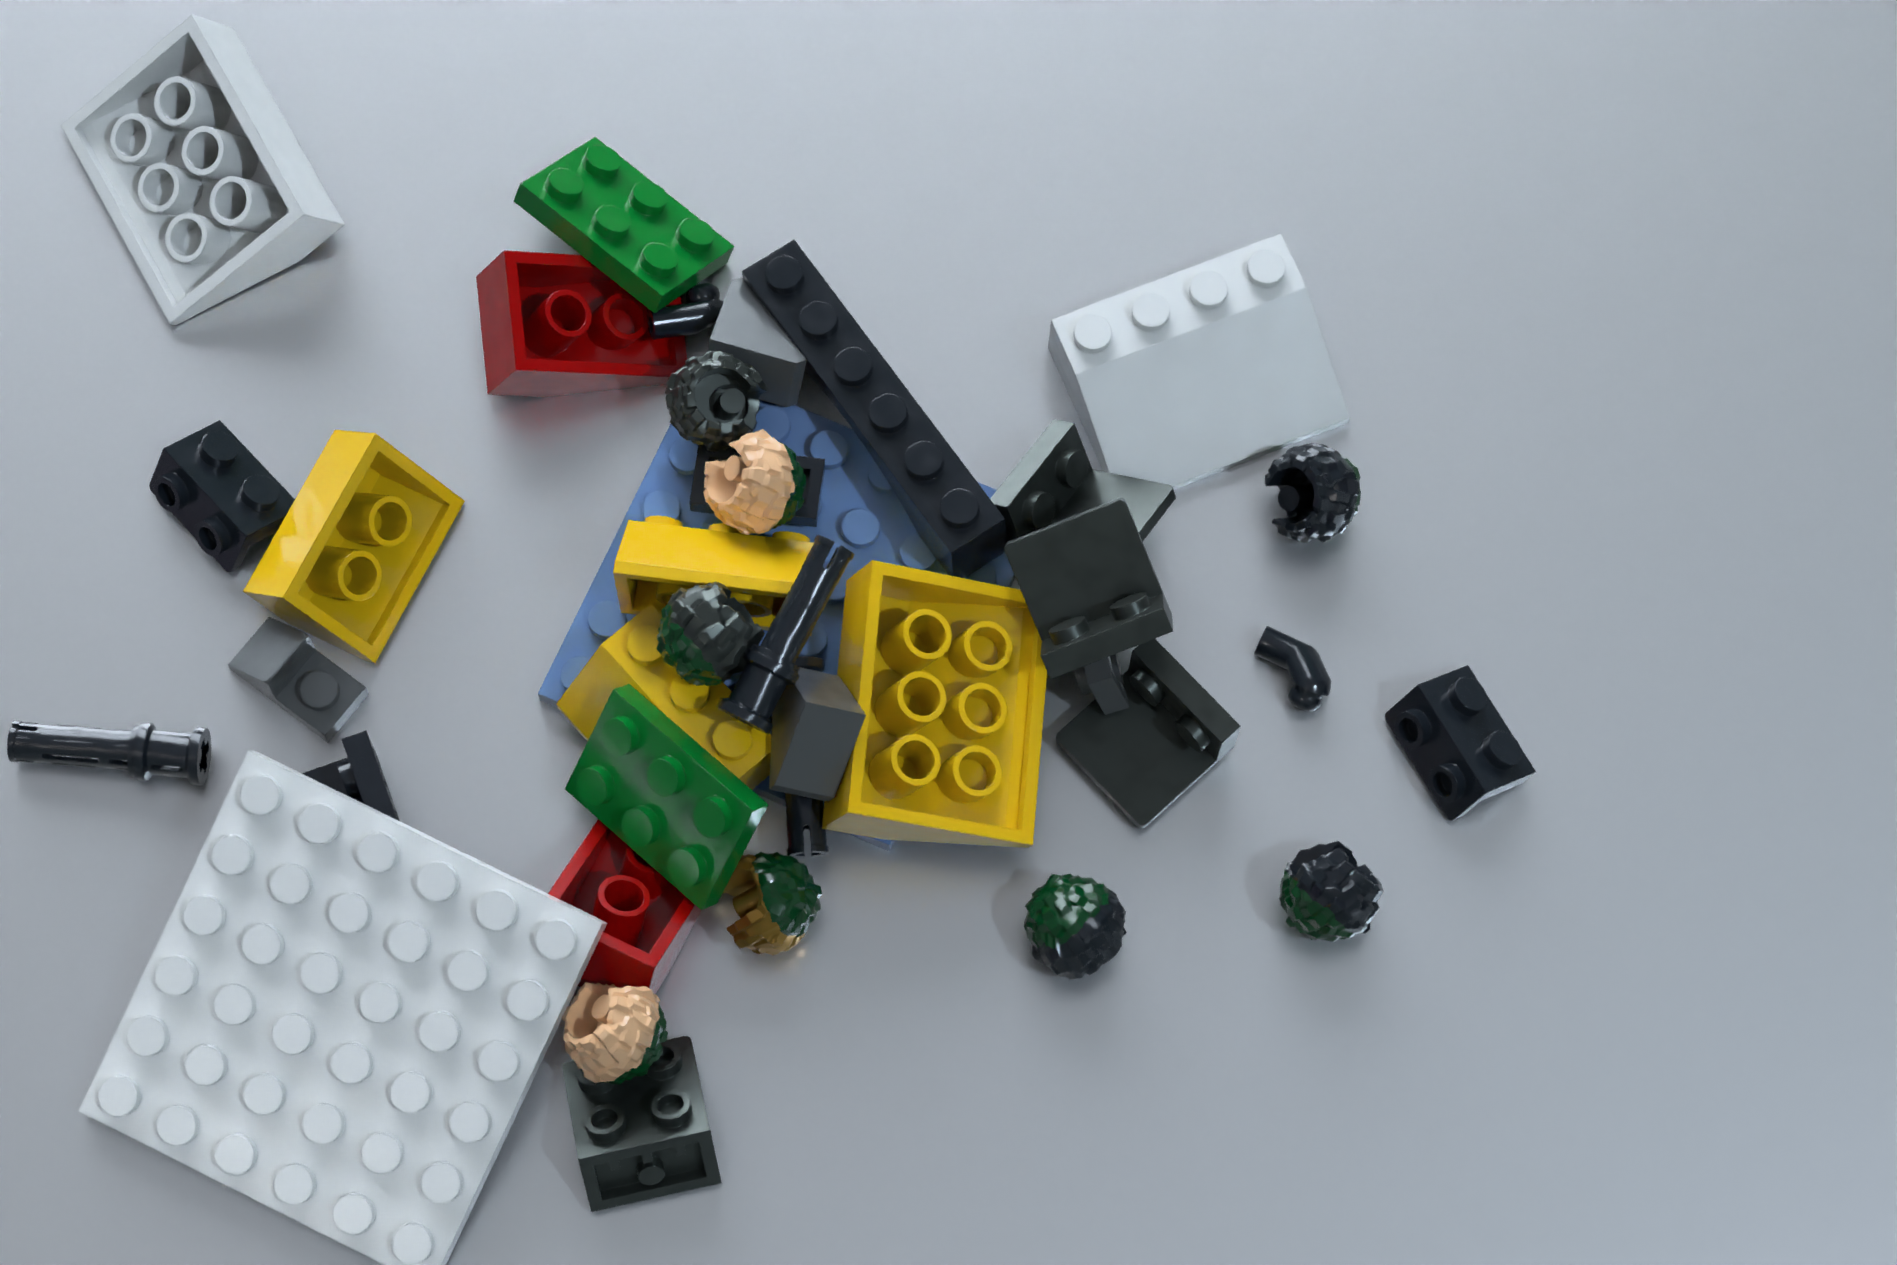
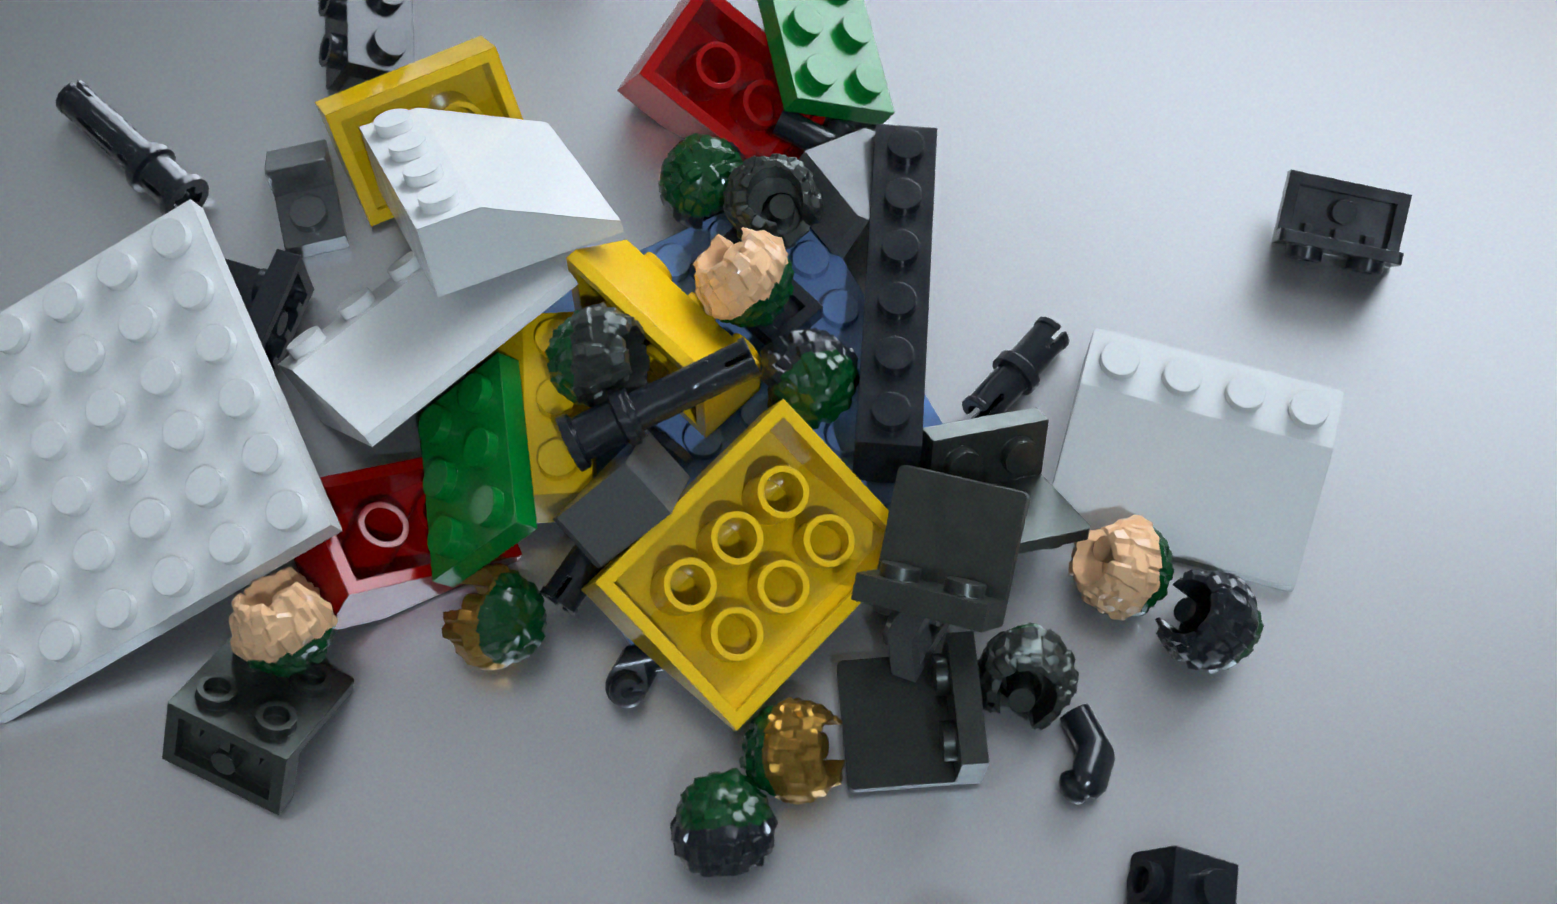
camera: 40 degrees right, 5 degrees down
none -> white slope [277,251,578,447]
none -> white slope [359,107,624,297]
none -> black arm [605,644,665,708]
none -> dark green piece [658,133,746,230]
none -> pearl gold piece [739,697,845,805]
none -> dark green piece [760,327,860,429]
none -> black pin [962,317,1070,419]
none -> pearl dark grey piece [977,622,1079,731]
none -> light nougat piece [1068,515,1174,621]
none -> black bracket [1272,170,1412,276]

